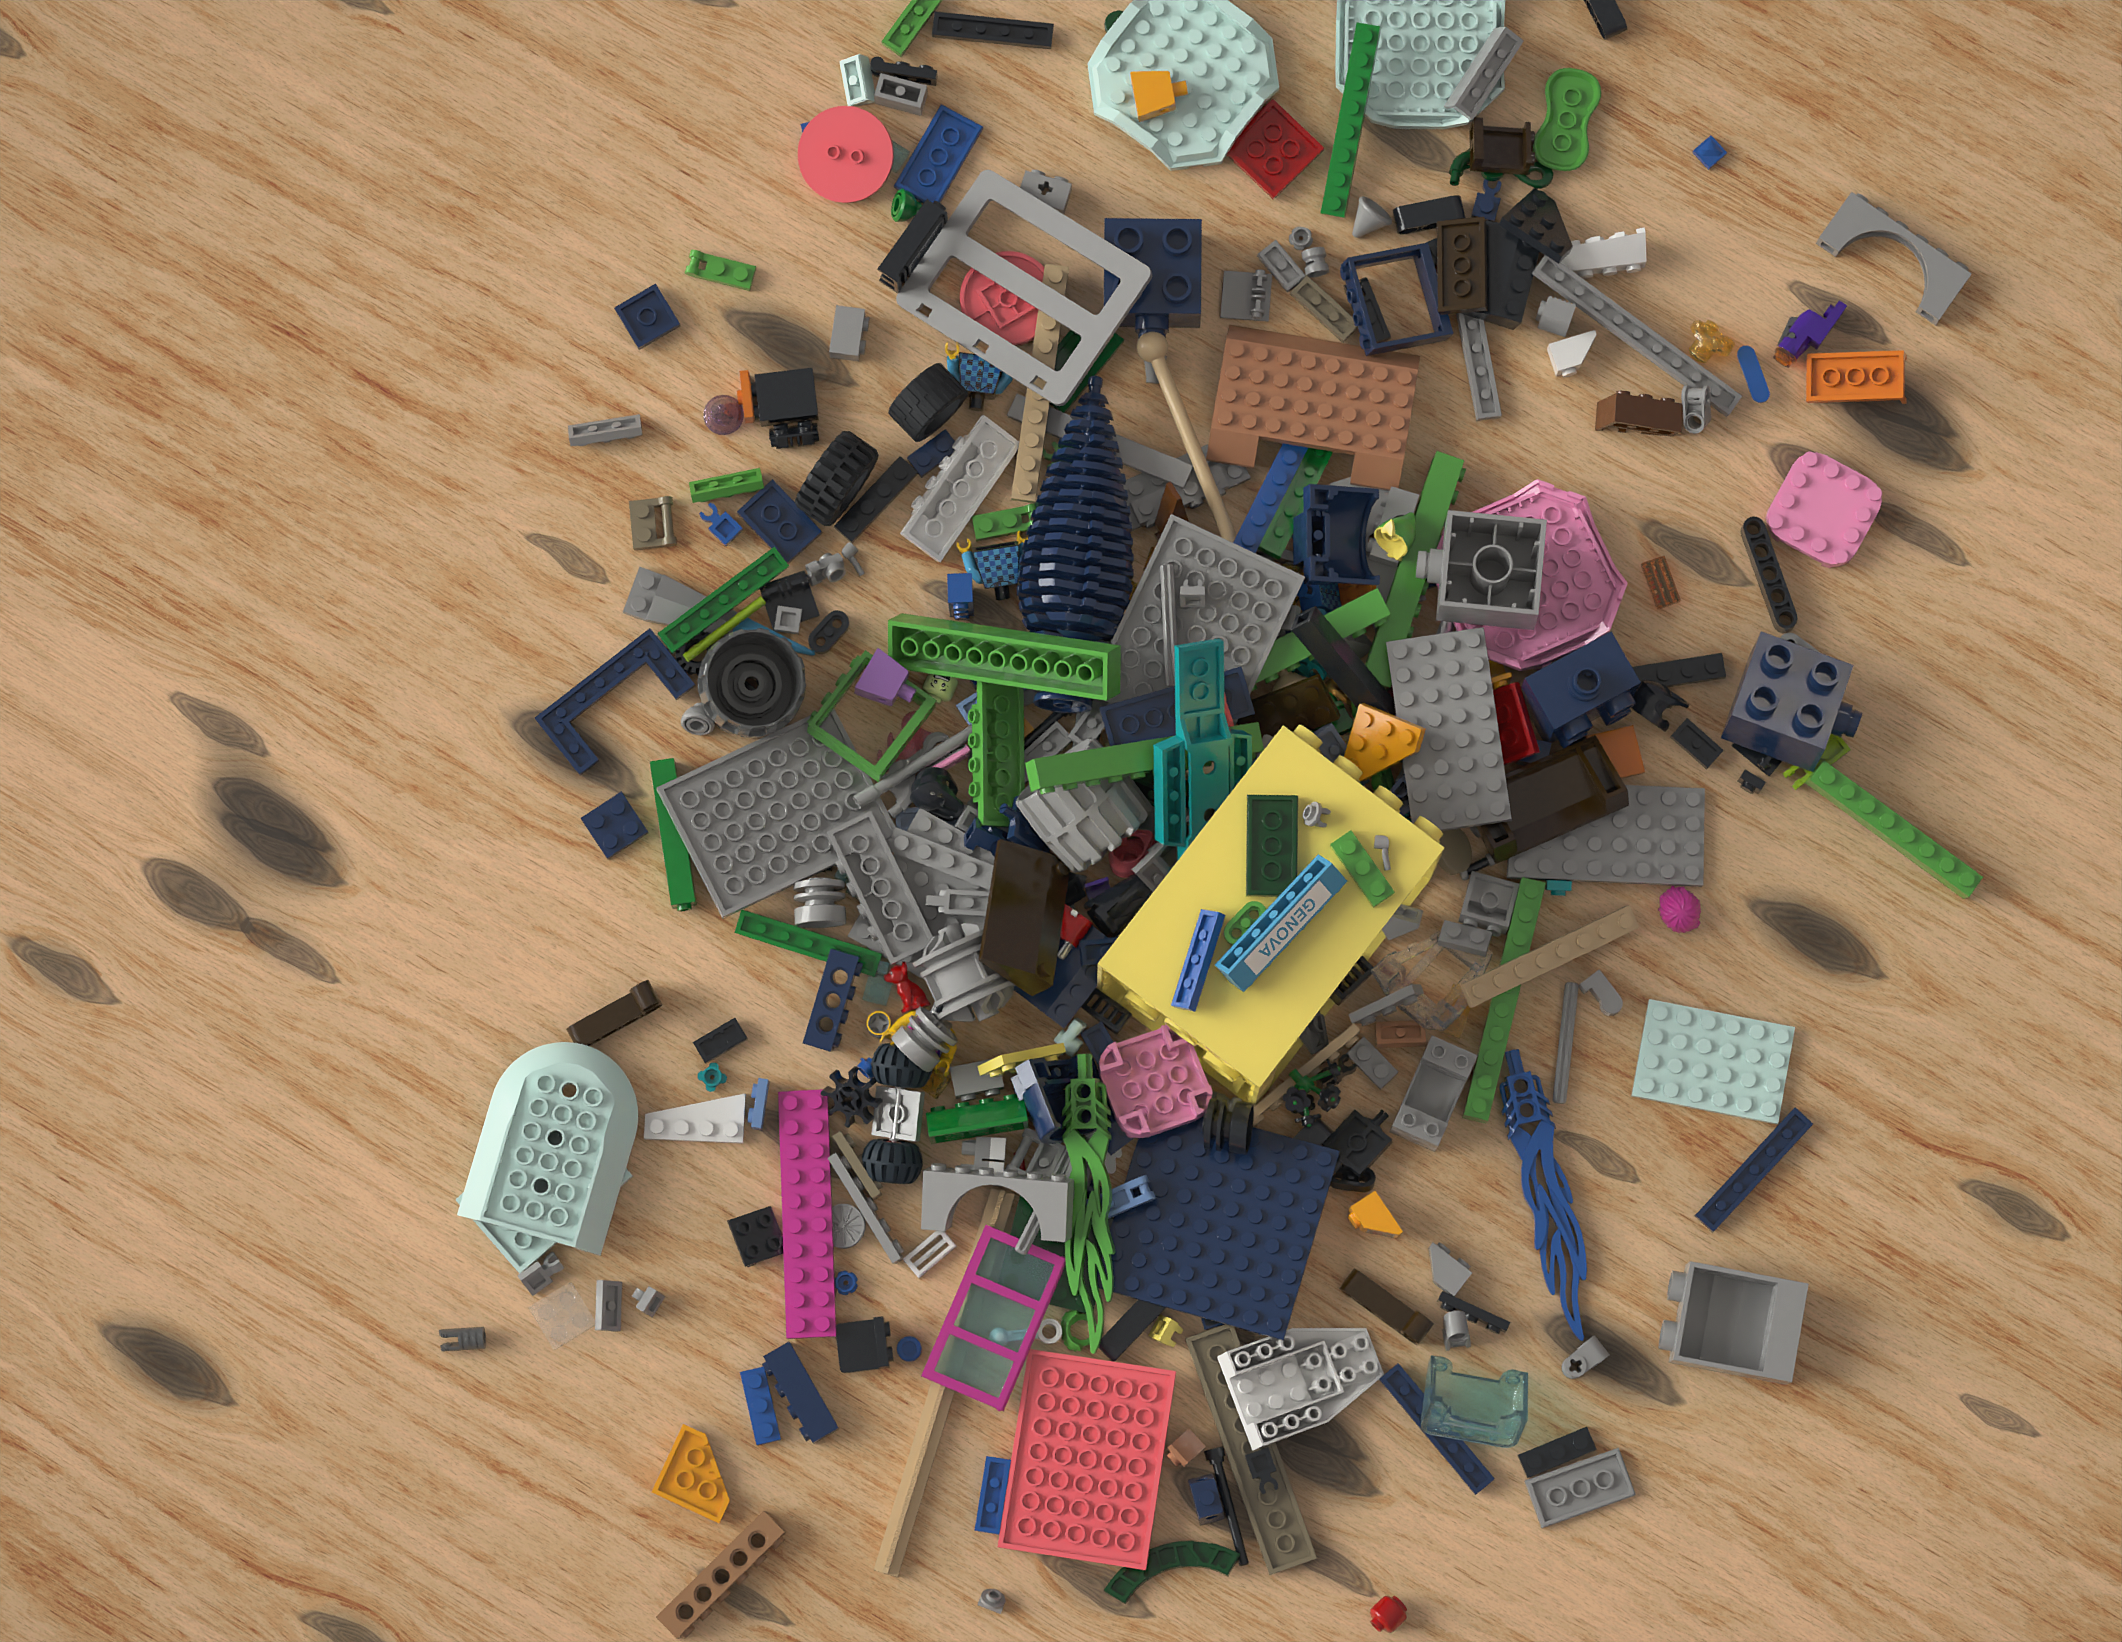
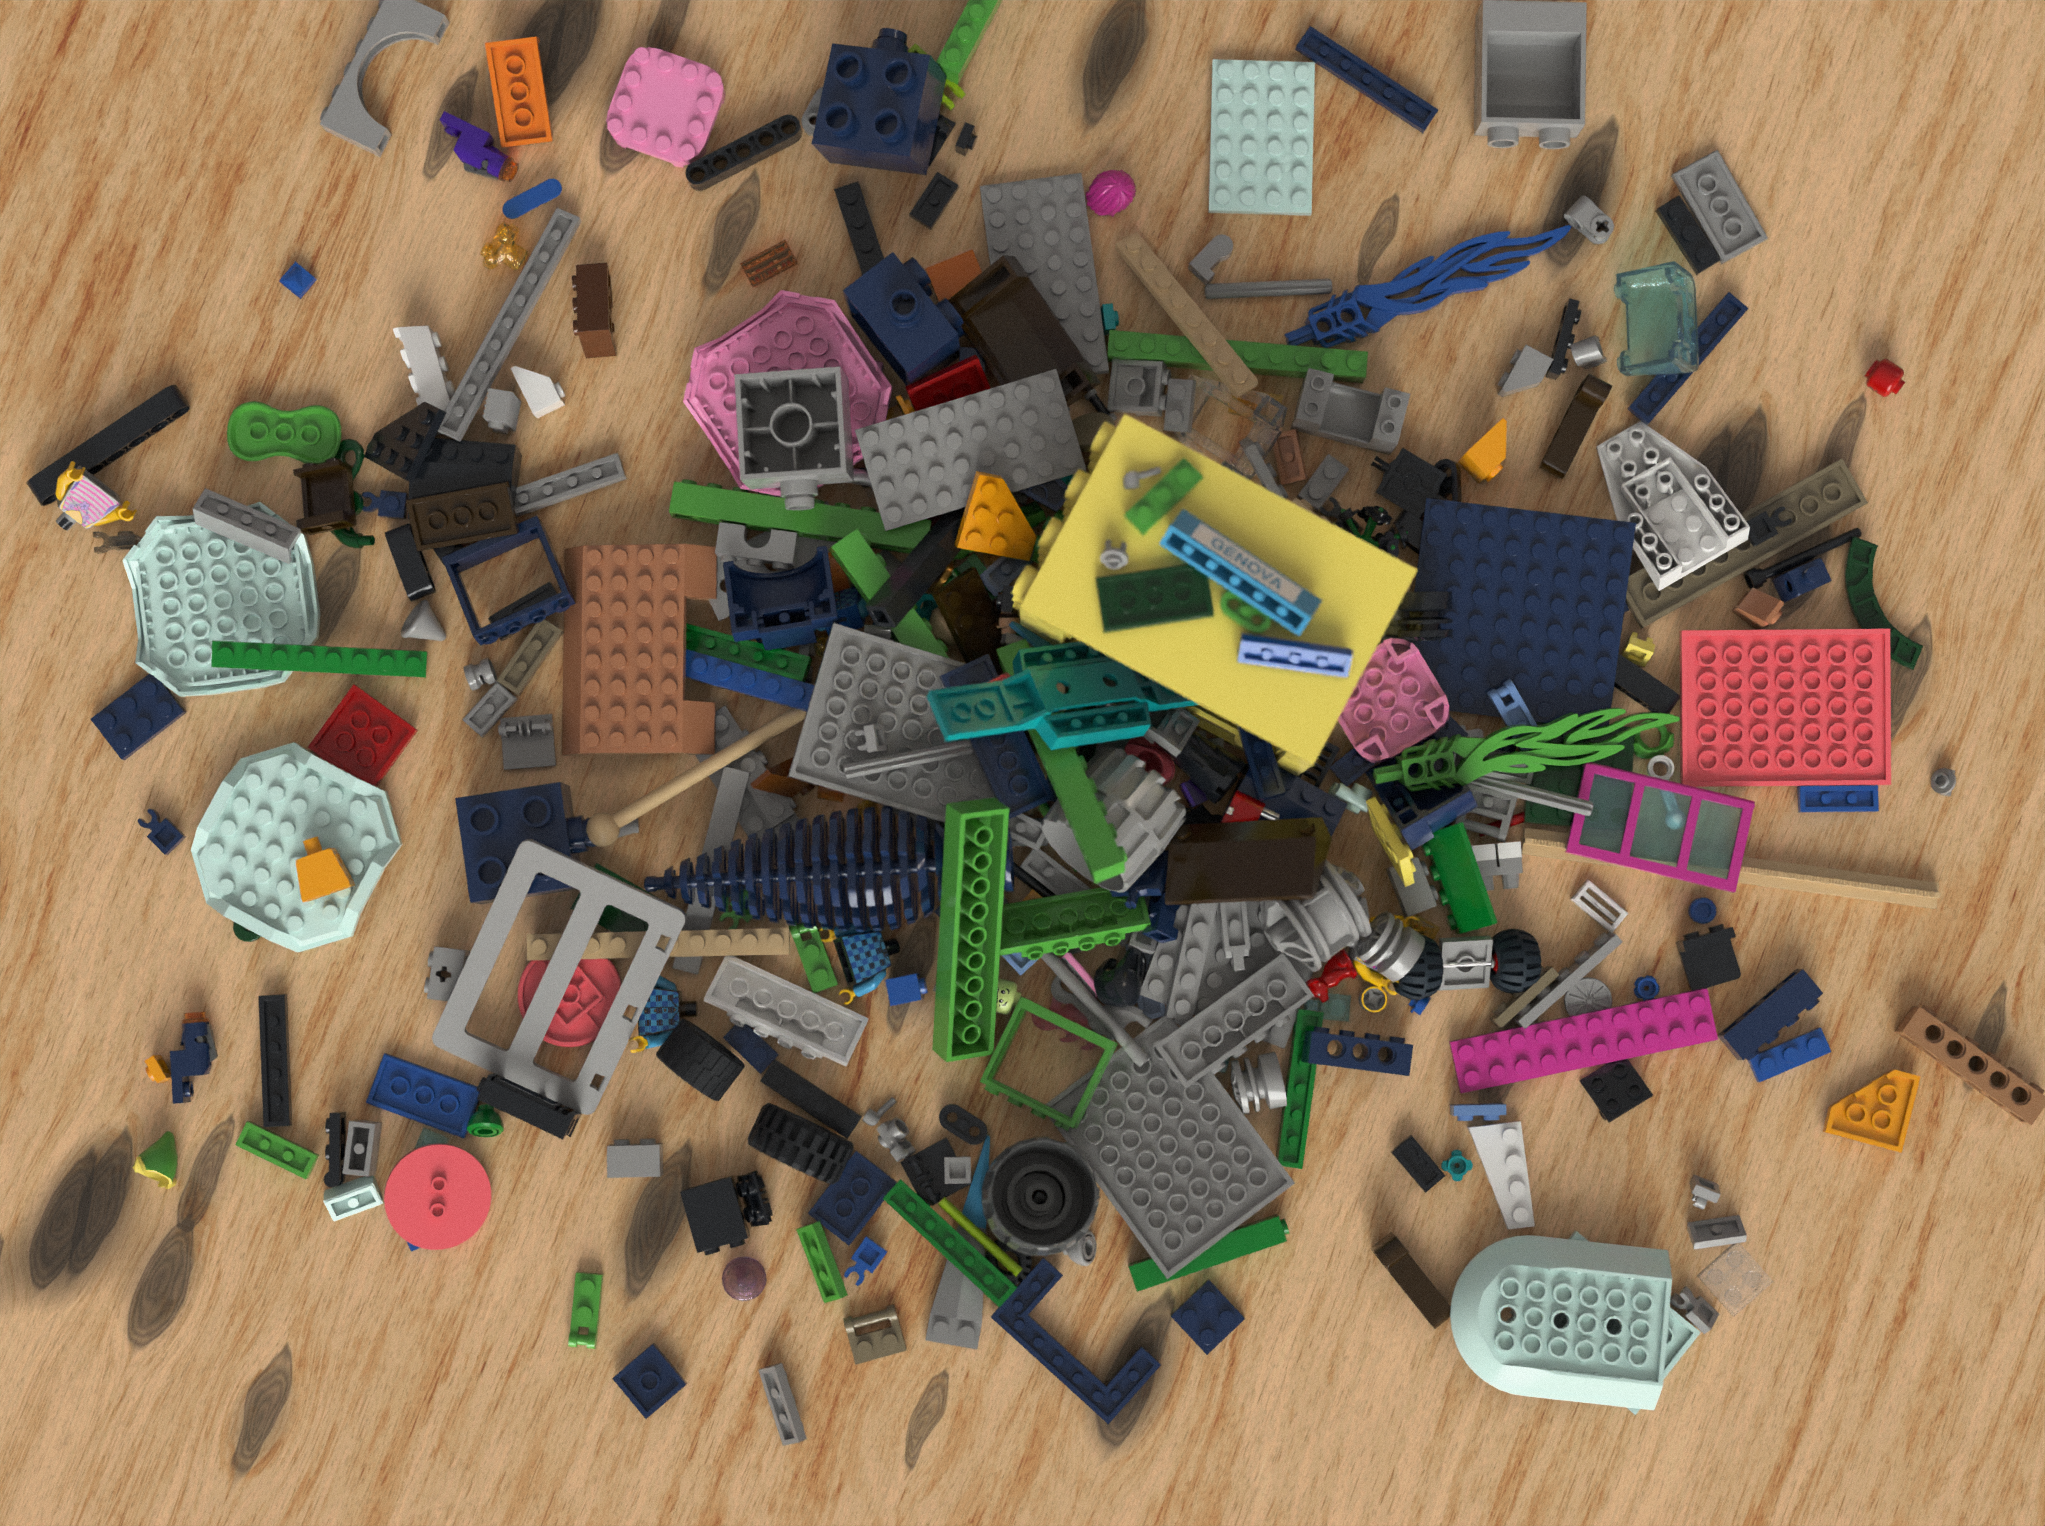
camera: 100 degrees left, 5 degrees up
dark grey hinge [439,1327,486,1352] -> none
orange plate [737,370,755,423] -> none
black gear [821,1066,883,1128] -> none
medium lavender torso [854,648,917,706] -> none
light grey arch [921,1163,1074,1242] -> none
light grey plate [1289,227,1313,250] -> none
hat [1374,512,1416,561] -> none
black helmet [1631,680,1689,732] -> none
light grey piece [1681,385,1711,434] -> none

